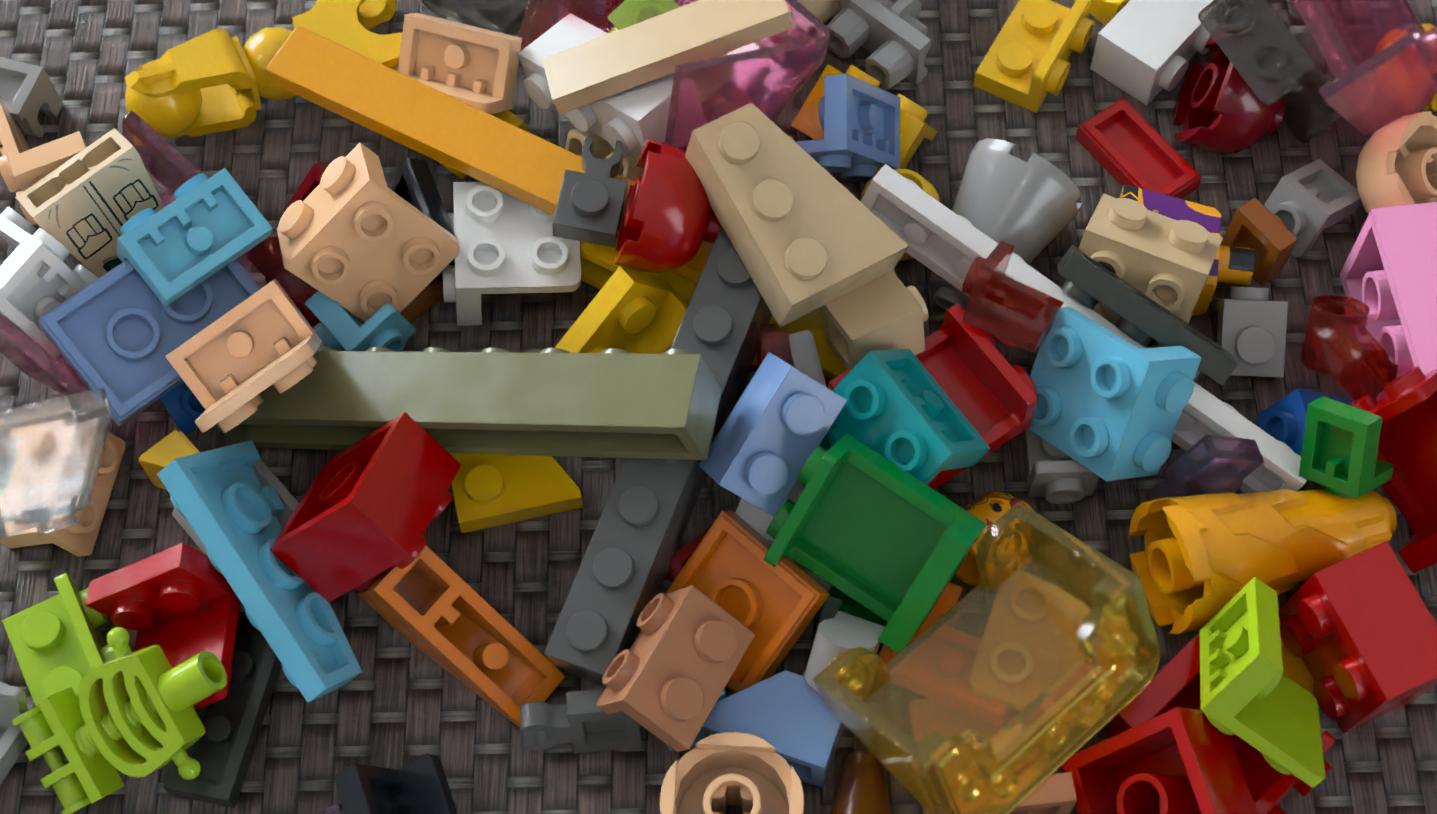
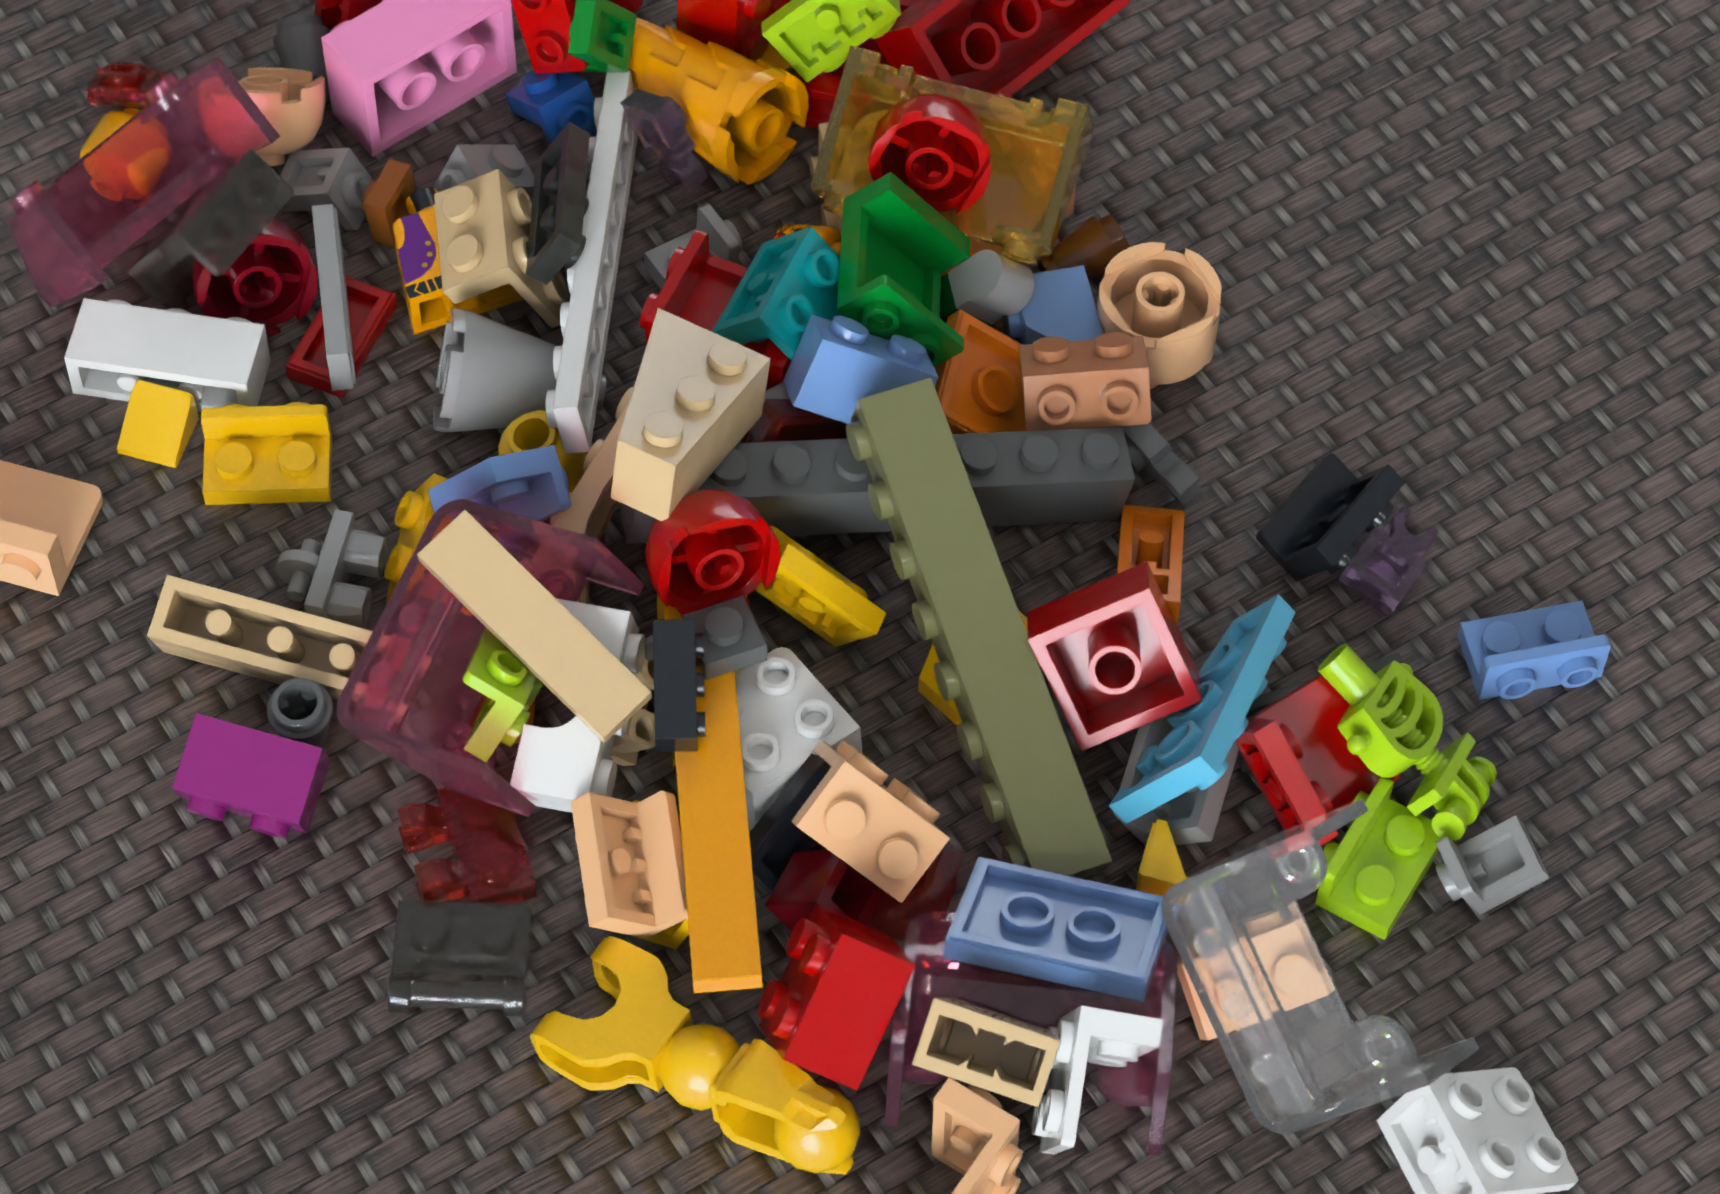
camera: 125 degrees left, 5 degrees down
medium azure bracket [117,168,273,307] -> none
light nougat bracket [165,278,322,433] -> none
medium azure bracket [305,291,416,352] -> none
clear red bracket [962,241,1064,353] -> none
medium azure bracket [1028,307,1202,482] -> none
clear red piece [1299,294,1398,401] -> none
none -> light grey tile [312,204,356,391]
none -> black piece [653,619,706,752]
none -> red brick [757,904,916,1090]
none -> red cylinder [868,93,991,214]

